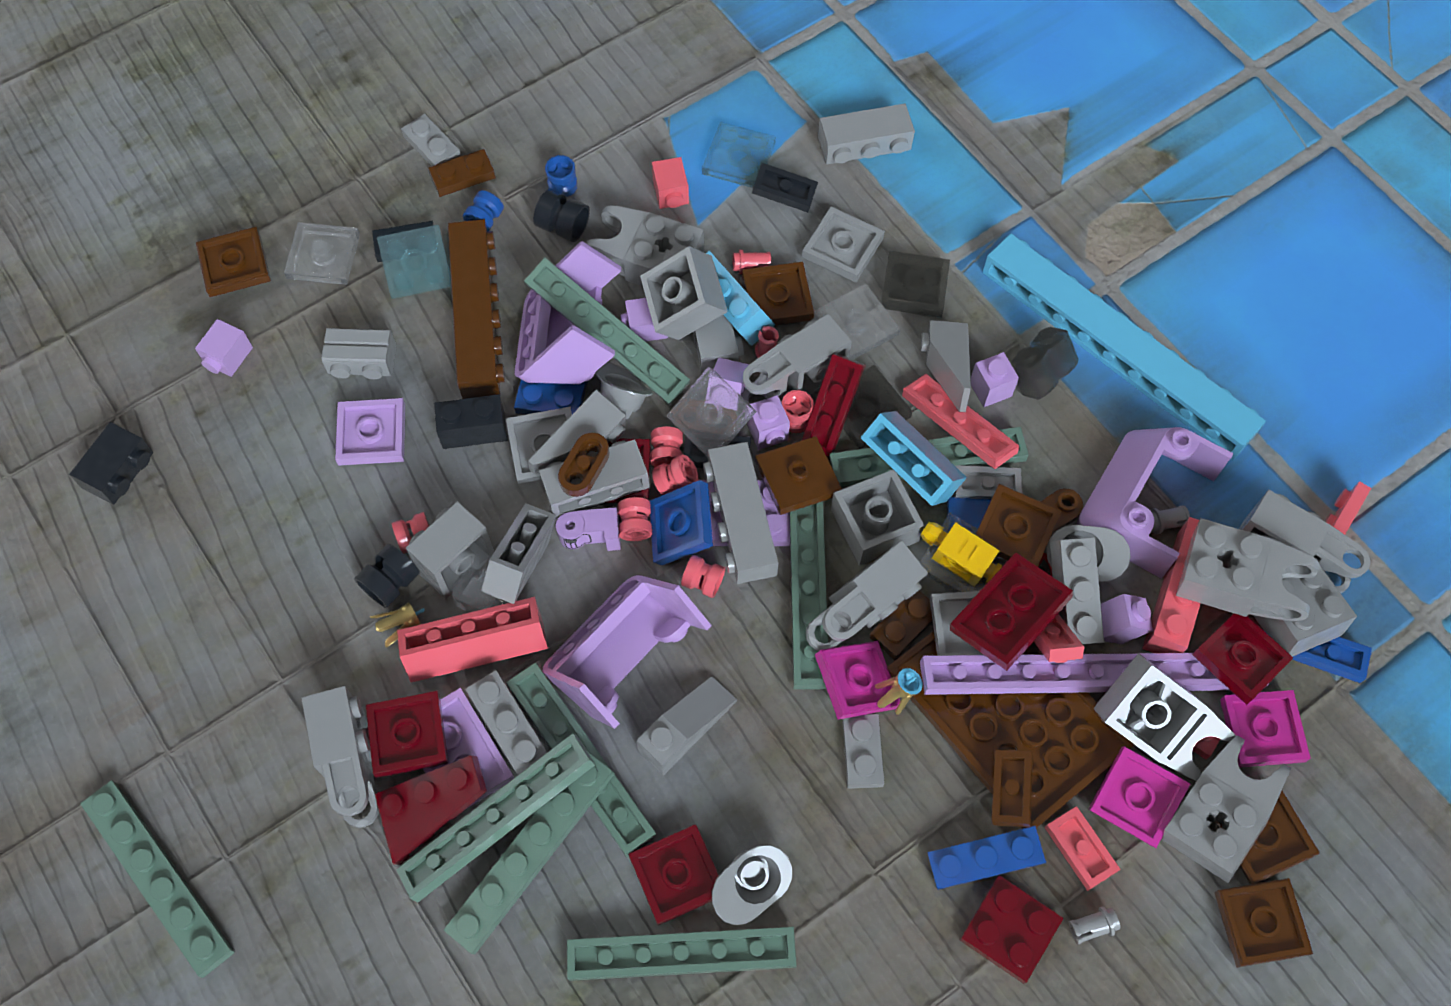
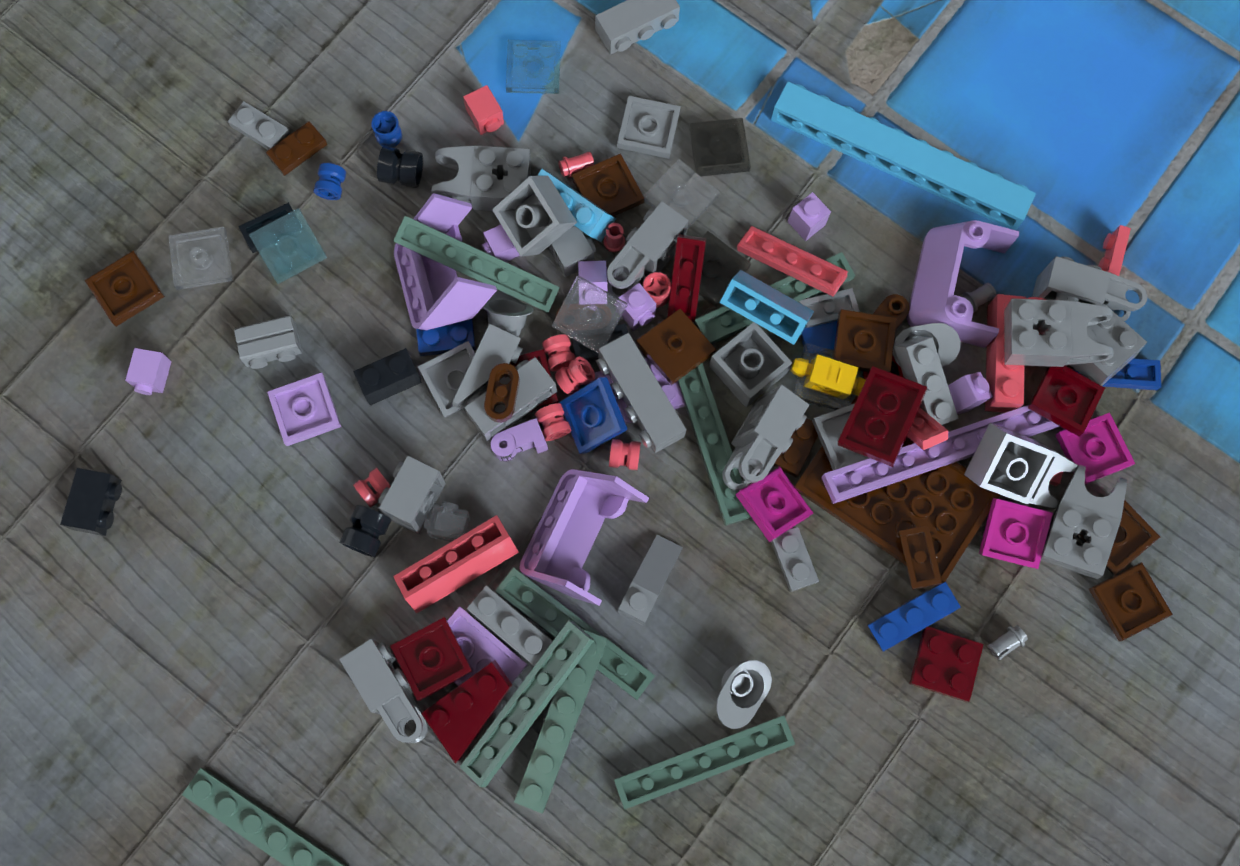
camera: 20 degrees left, 10 degrees up
pearl gold piece [370,602,425,648] -> none
reddish brown brick [448,219,505,399] -> none
light grey brick [481,503,557,604] -> none
dark red plate [628,824,719,926] -> none
black plate [752,163,818,213] -> none
piece [875,668,923,715] -> none
light grey slope [920,320,971,412] -> none
clear smoke brick [1011,326,1079,400] -> none
coral plate [1044,806,1121,891] -> none

